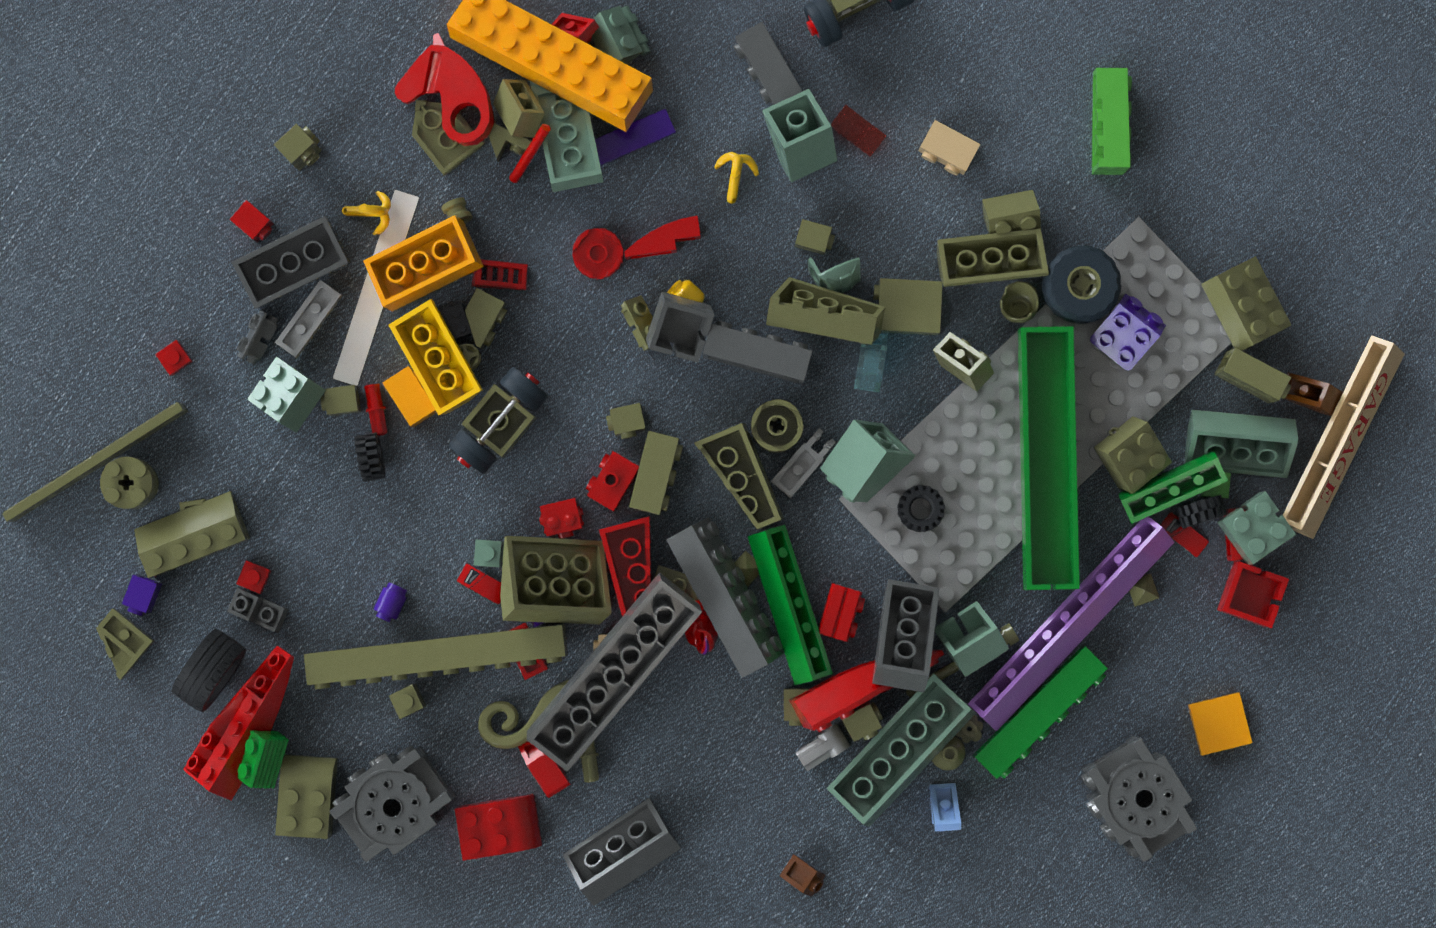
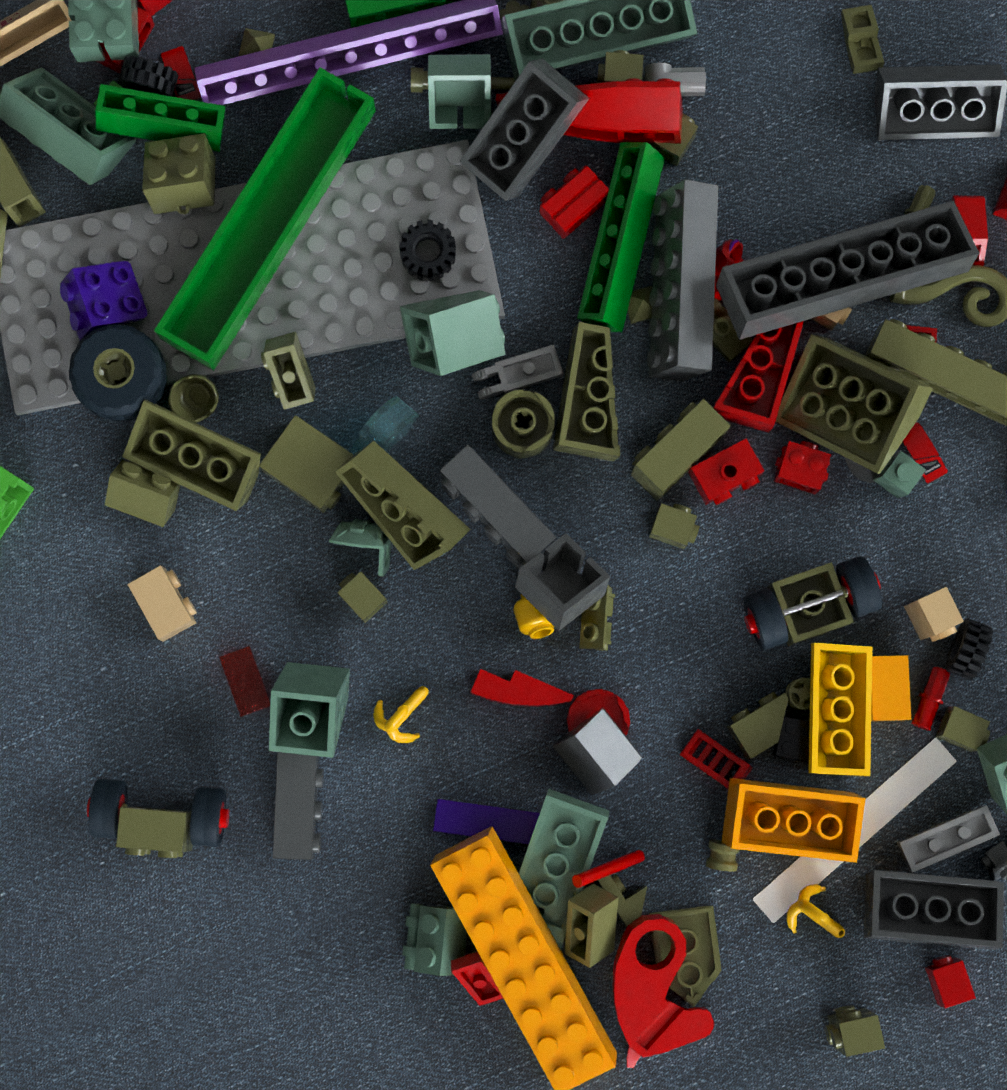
camera: 155 degrees left, 5 degrees down
none -> slope [553,707,642,795]
none -> olive slope [841,5,884,74]
none -> tan brick [904,587,964,642]

